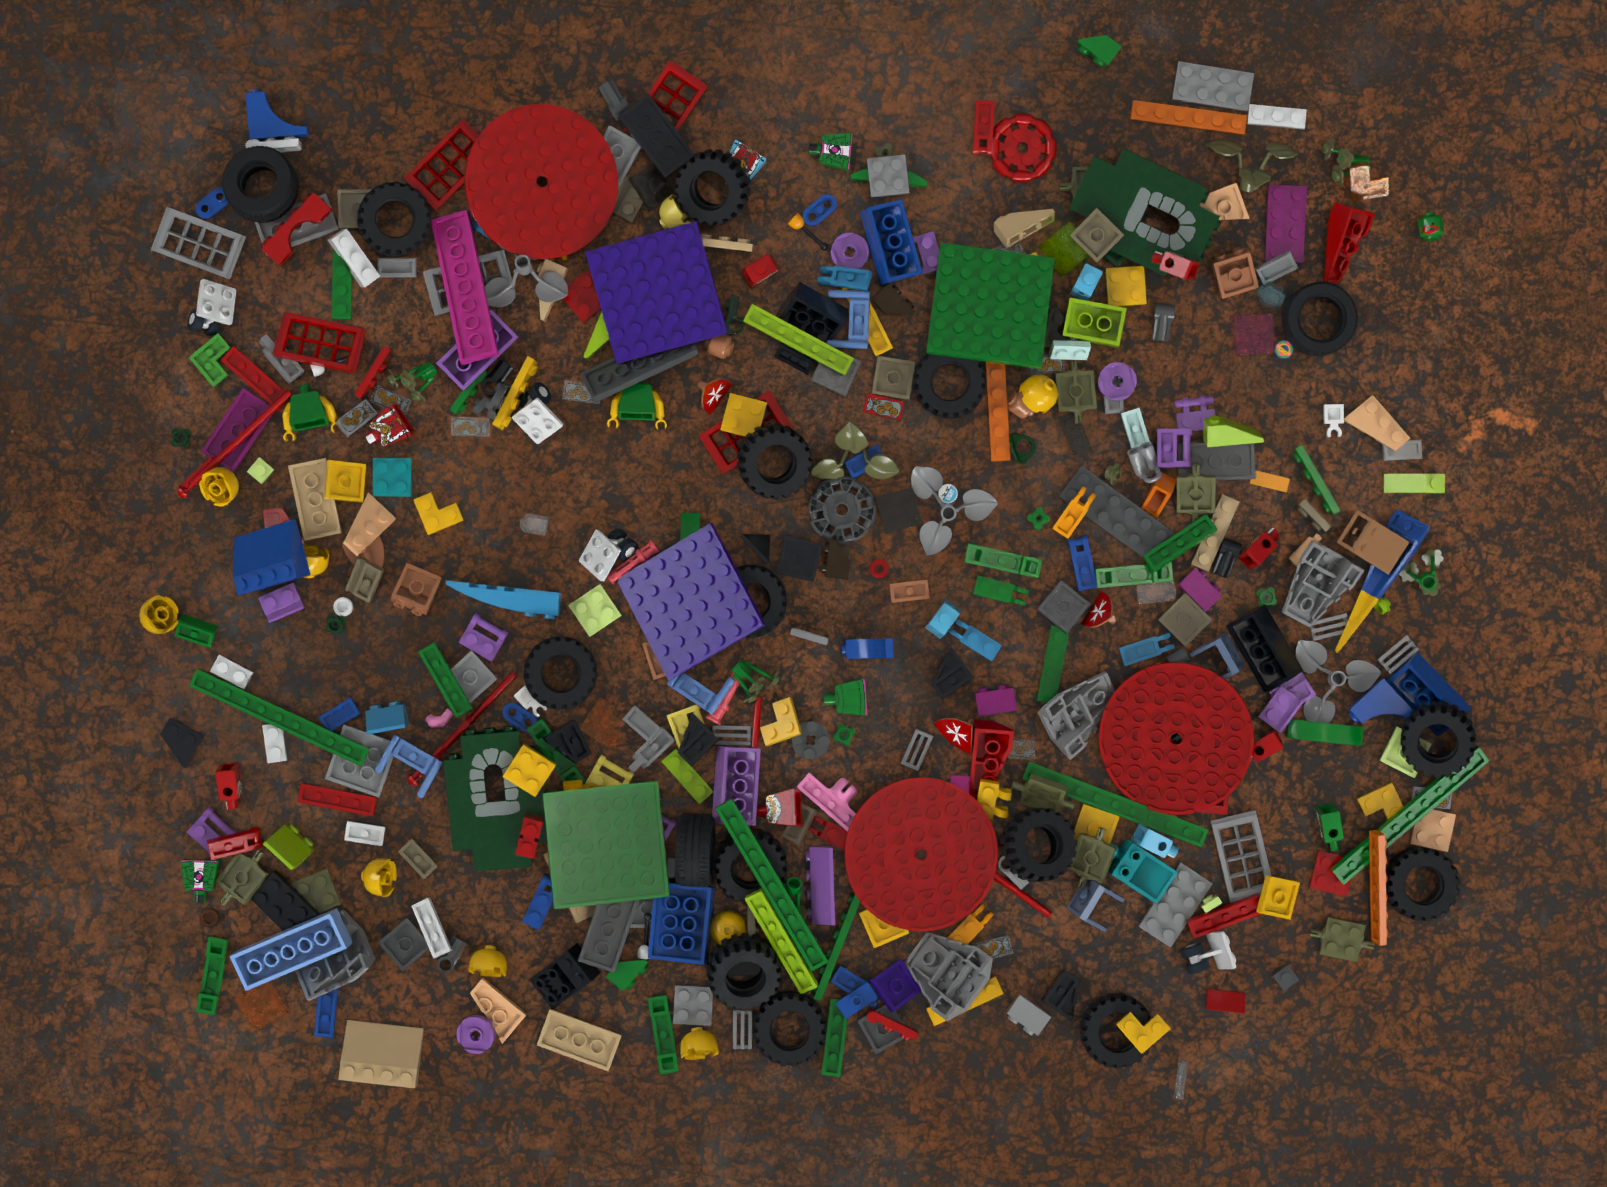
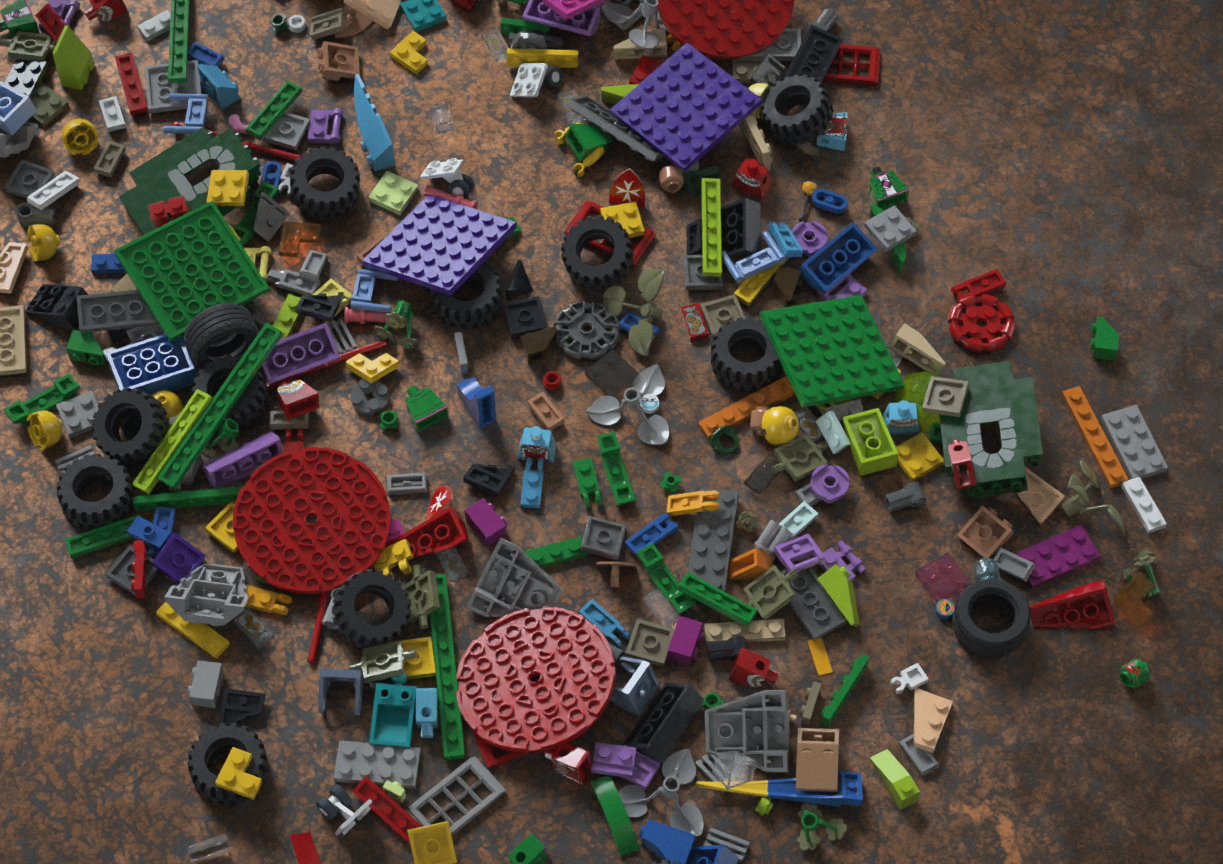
camera: 65 degrees right, 30 degrees down
bright pink plate [797,772,857,832] -> none
none -> clear slope [712,751,757,789]

